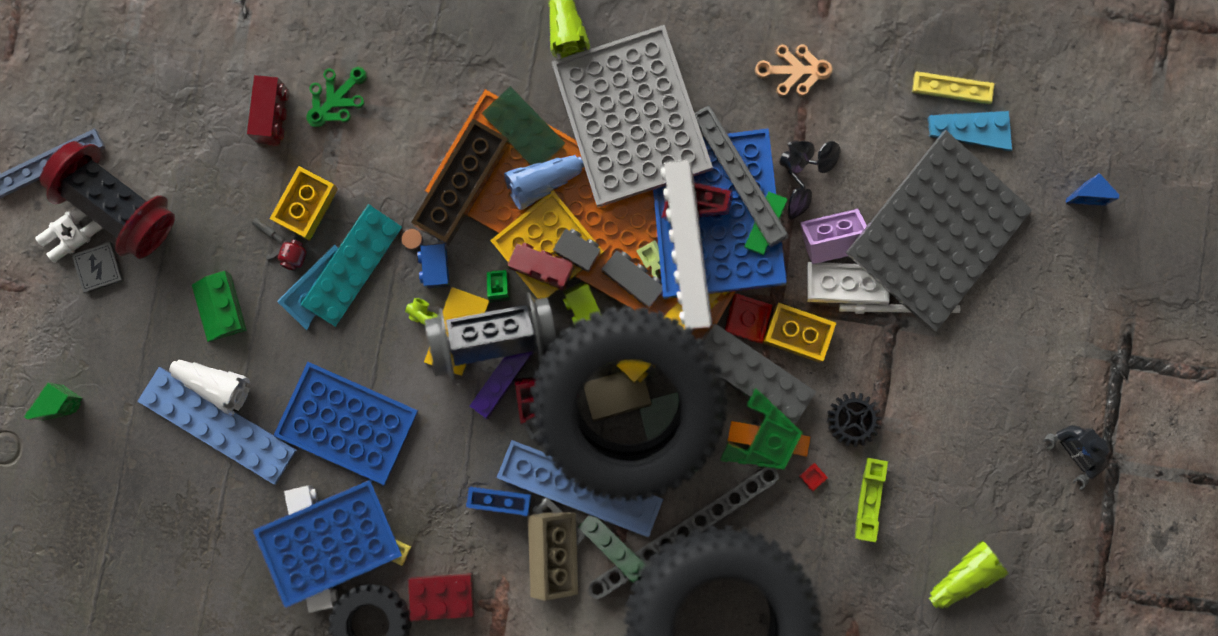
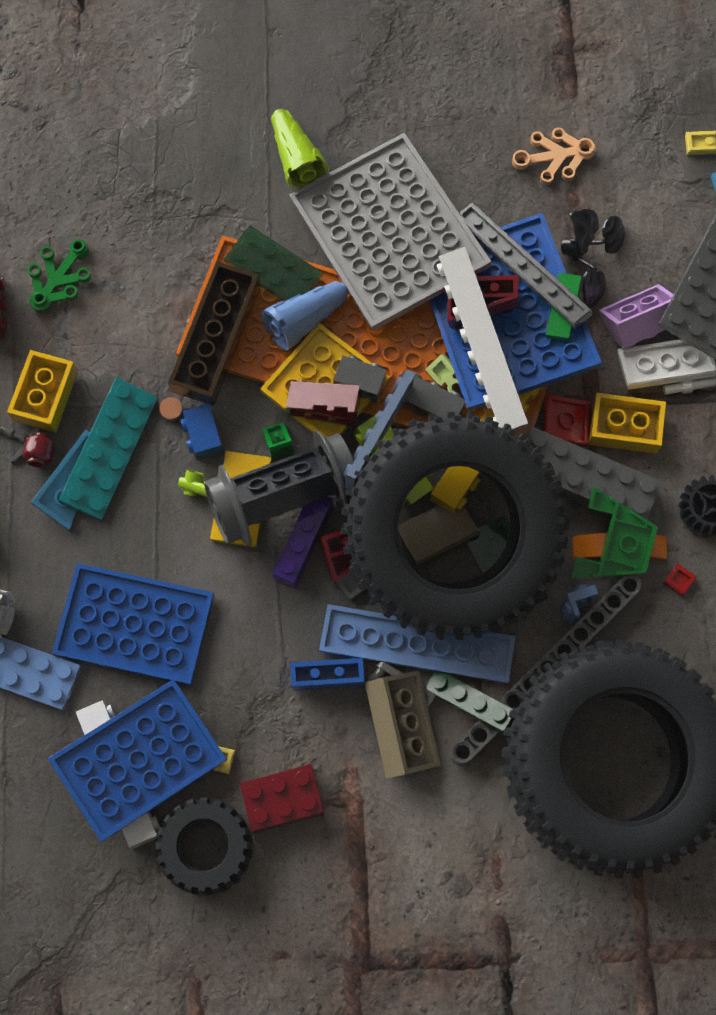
camera: 10 degrees left, 10 degrees down
none -> sand blue plate [343,370,416,490]
none -> medium blue bracket [560,584,598,626]

